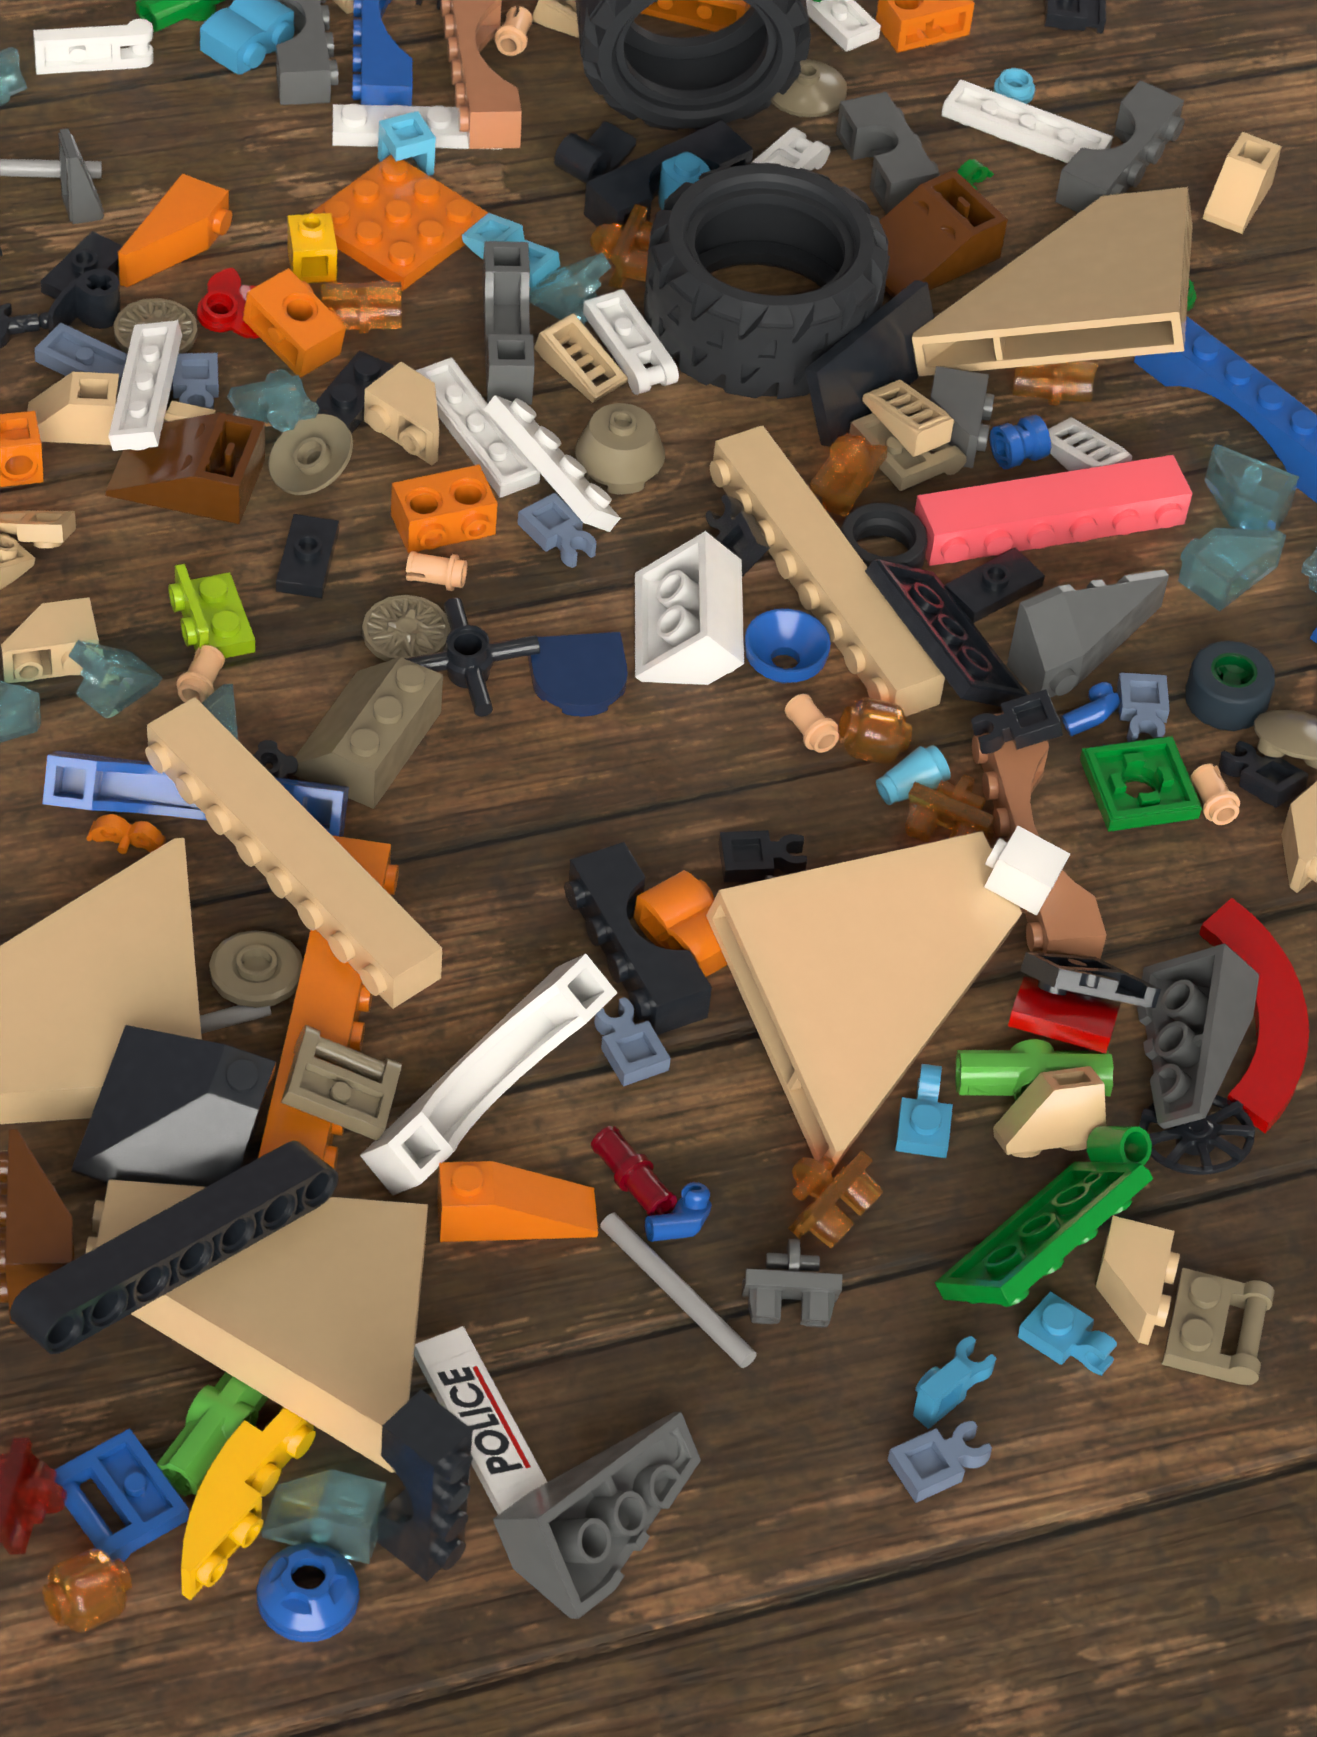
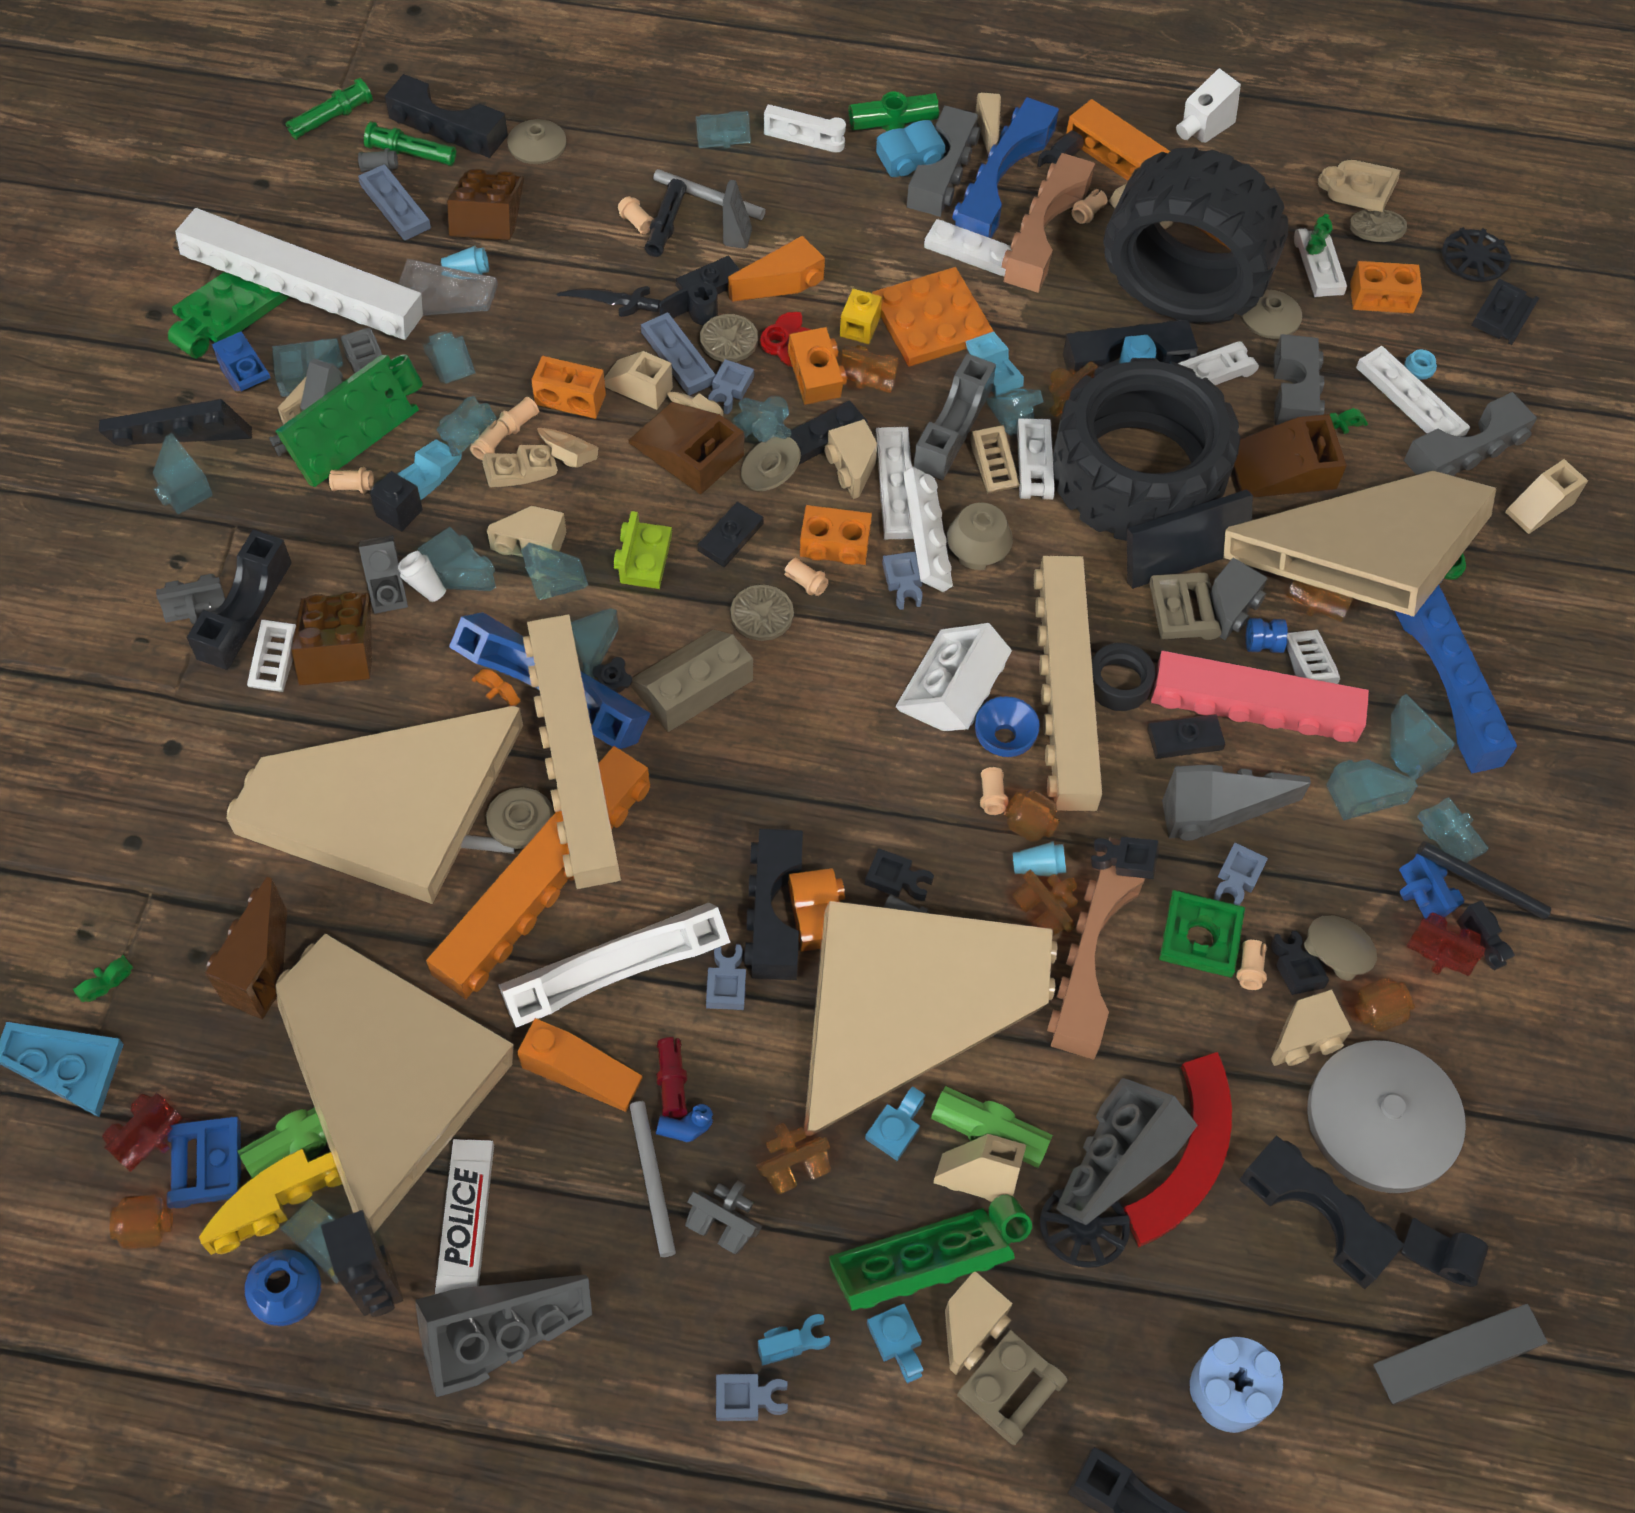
camera: 30 degrees right, 10 degrees up
black beam [10,1141,339,1354] -> none
black slope [71,1025,276,1187] -> none
white plate [109,320,182,451] -> none
light nougat pin [176,645,225,704] -> none
dark tan plate [281,1025,402,1141] -> none
medium azure panel [378,111,436,176] -> none
black bar [404,598,540,717] -> none
dark blue tile [528,632,628,717] -> none
black panel [554,121,637,184] -> none
black plate [706,494,770,577] -> none
clear orange hips [810,433,887,516] -> none
tan slope [862,380,954,457] -> none
black tile [865,559,1028,707] -> none
white brick [984,826,1070,916] -> none
red slope [1008,976,1121,1054] -> none
black wing [1020,952,1161,1008] -> none
blue arm [1061,682,1120,737] -> none
black wheel [1186,641,1275,731] -> none

